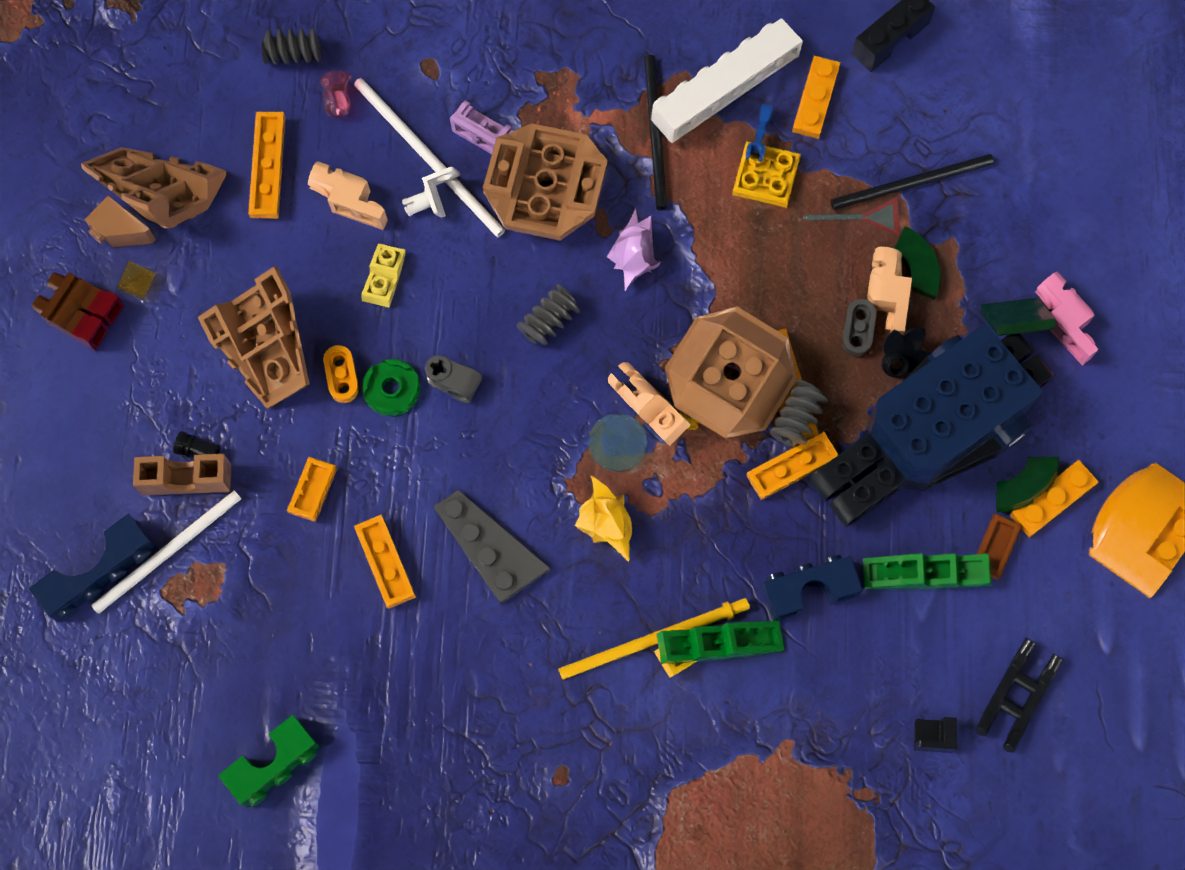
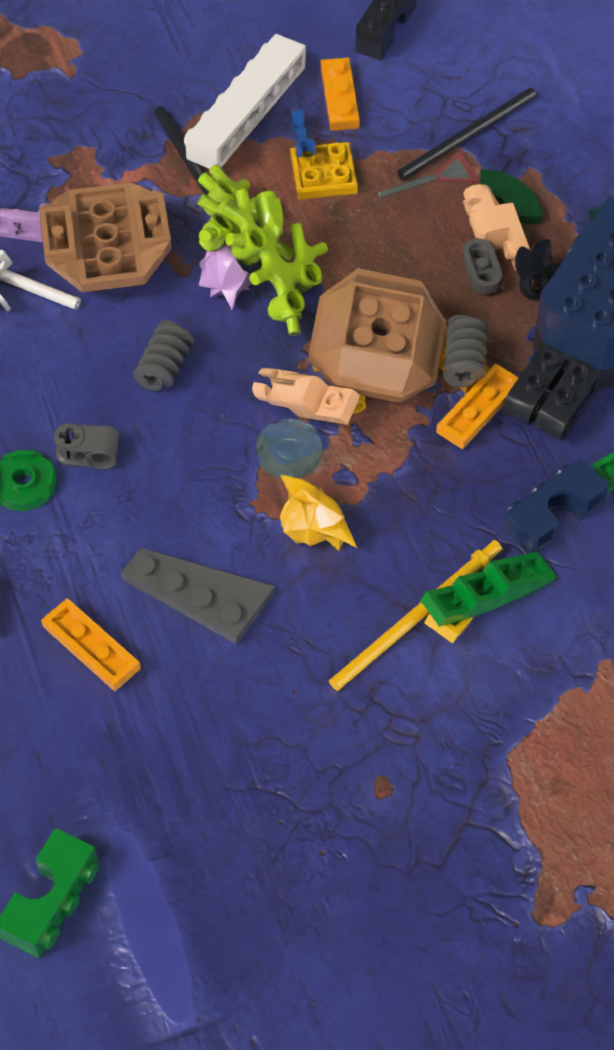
camera: 25 degrees left, 15 degrees down
none -> lime plant [197,164,295,265]
none -> lime plant [217,189,328,336]

